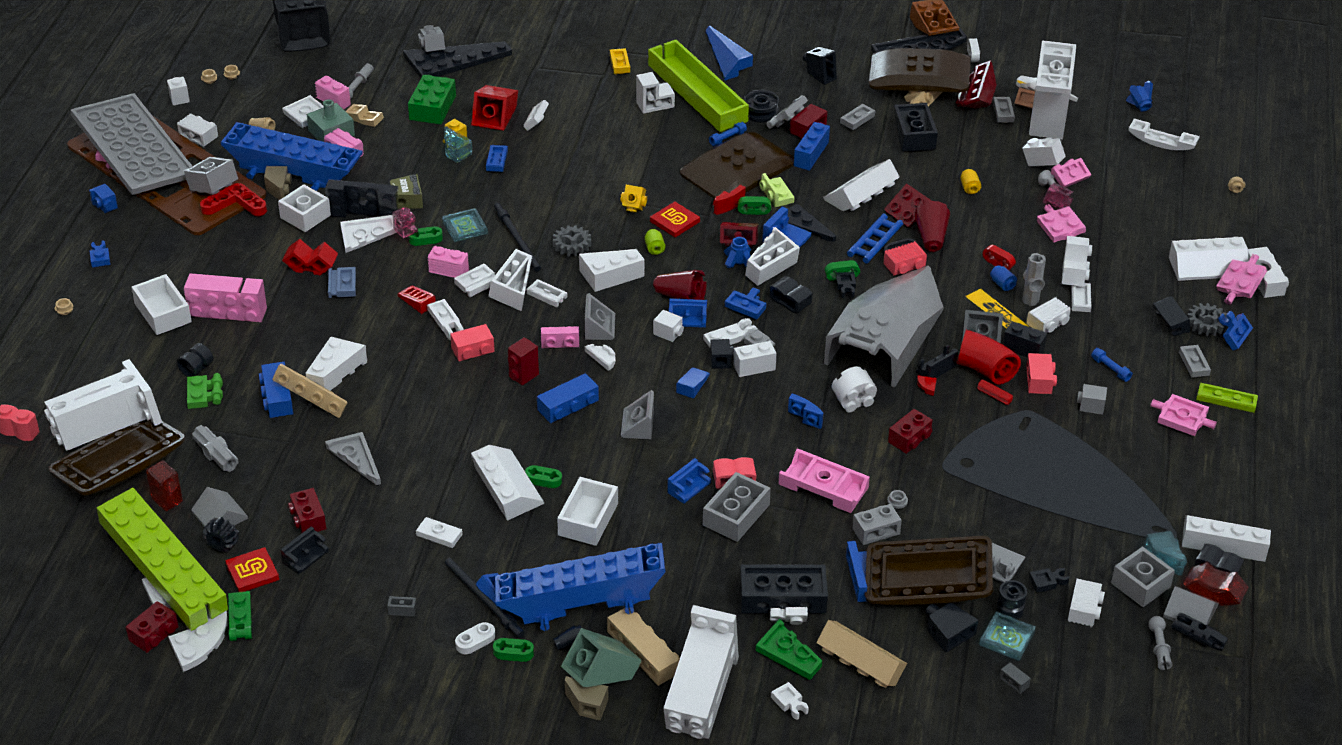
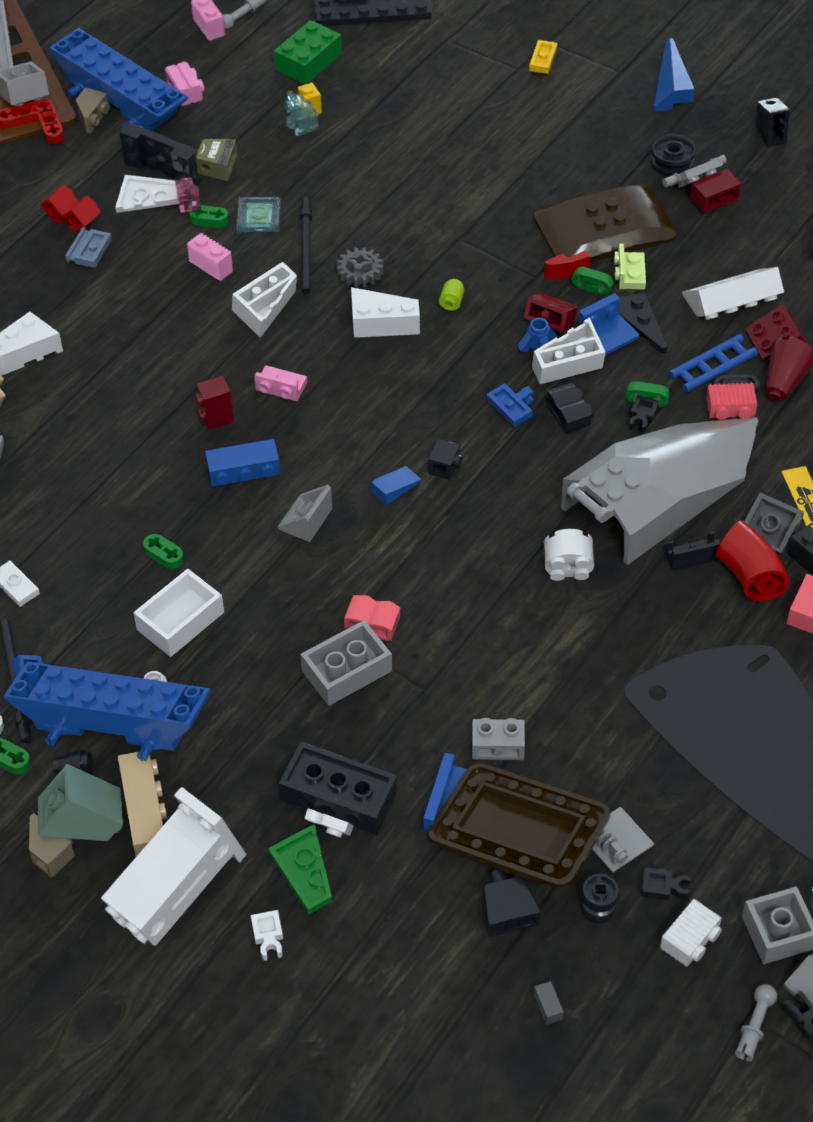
camera: 25 degrees right, 10 degrees up
white brick [177,114,218,147] -> none
tan cone [249,117,275,130] -> none
white brick [278,185,331,232] -> none
white tile [282,95,324,128] -> none
sand green brick [306,99,355,142] -> none
tan slope [346,104,384,127] -> none
red slope [398,285,435,314] -> none
white hinge [427,299,464,340] -> none
coral brick [450,324,494,361] -> none
white plate [454,264,495,297] -> none
red slope [471,85,518,130] -> none
white slope [471,445,544,521] -> none
blue plate [486,145,508,172] -> none
white plate [523,100,549,131] -> none
white tile [527,279,567,307] -> none
light grey slope [585,293,615,340] -> none
white plate [585,344,616,371] -> none
yellow brick [620,185,647,212] -> none
white brick [636,72,675,114] -> none
lime piece [648,40,749,132] -> none
red tile [650,202,700,237] -> none
dark red cone [653,270,707,300] -> none
white brick [653,310,684,342] -> none
blue hinge [668,458,711,504] -> none
blue hinge [669,299,707,328] -> none
white hinge [703,318,757,347] -> none
blue bar [709,122,747,146] -> none
white brick [733,341,776,377] -> none
light grey plate [744,329,775,346] -> none
bright pink piece [779,448,870,513] -> none
blue slope [788,394,823,429] -> none
blue brick [794,122,830,171] -> none
tan brick [817,620,907,688] -> none
light grey plate [840,104,875,130] -> none
light grey plate [887,490,908,509] -> none
dark red brick [888,409,932,454] -> none
red tile [917,375,937,396] -> none
red axle [977,380,1013,405] -> none
clear light blue tile [979,612,1036,660] -> none

